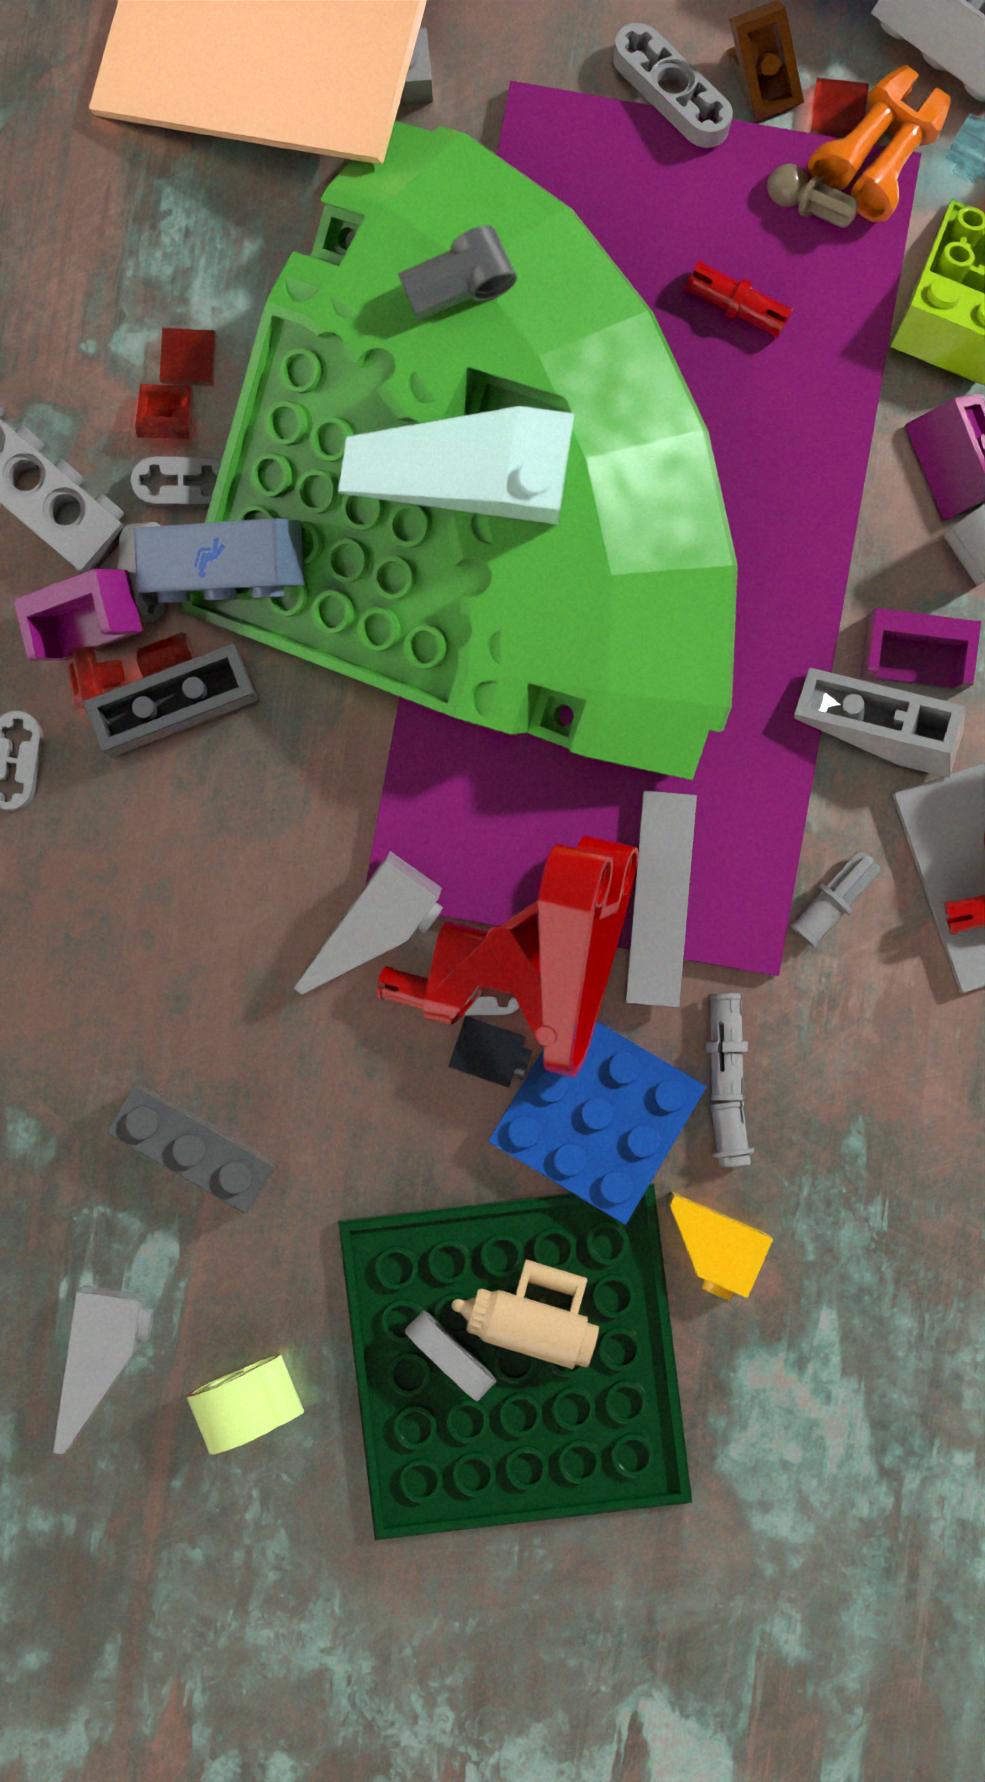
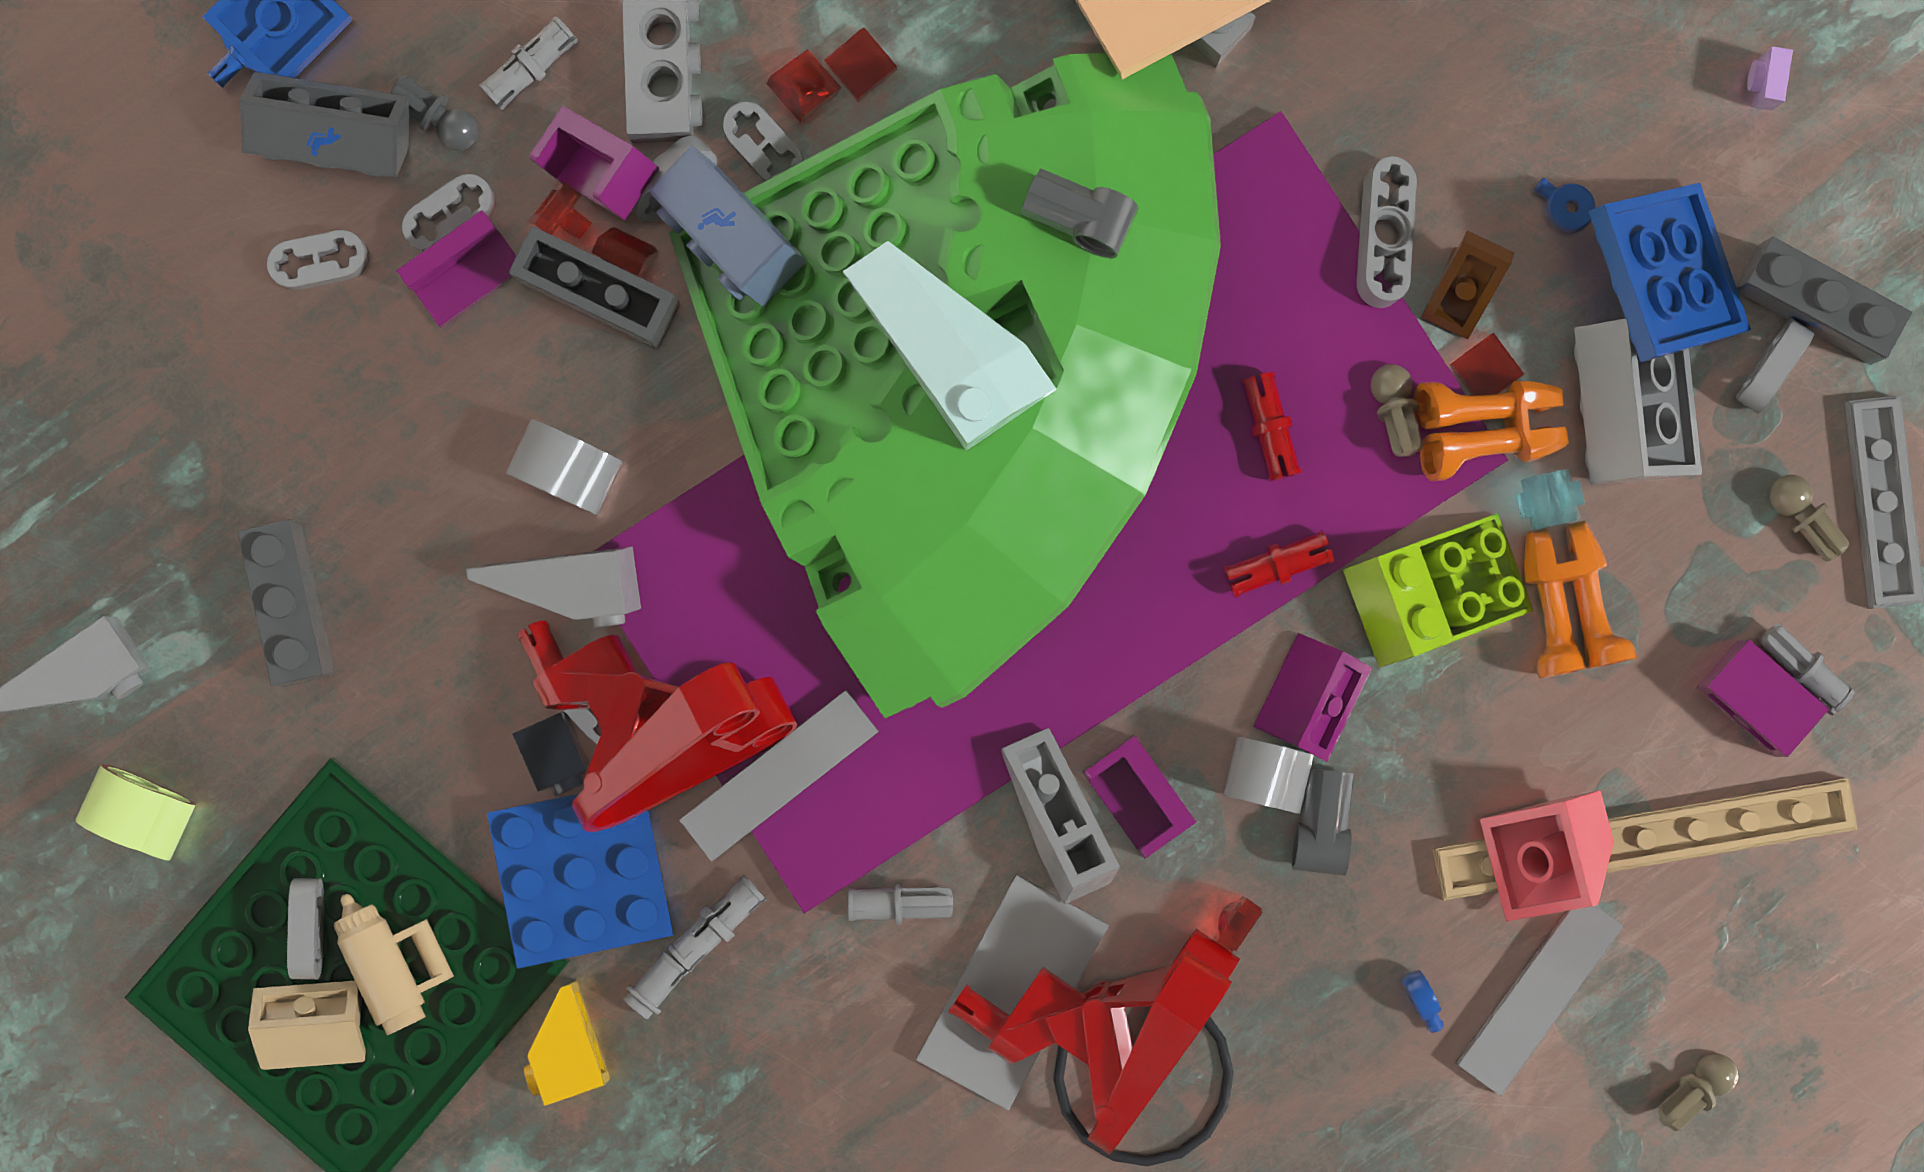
camera: 50 degrees right, 0 degrees up
none -> tan panel [248,981,366,1070]
none -> magenta panel [396,210,517,328]
none -> light grey piece [506,418,622,515]
none -> red pin [1223,530,1334,598]

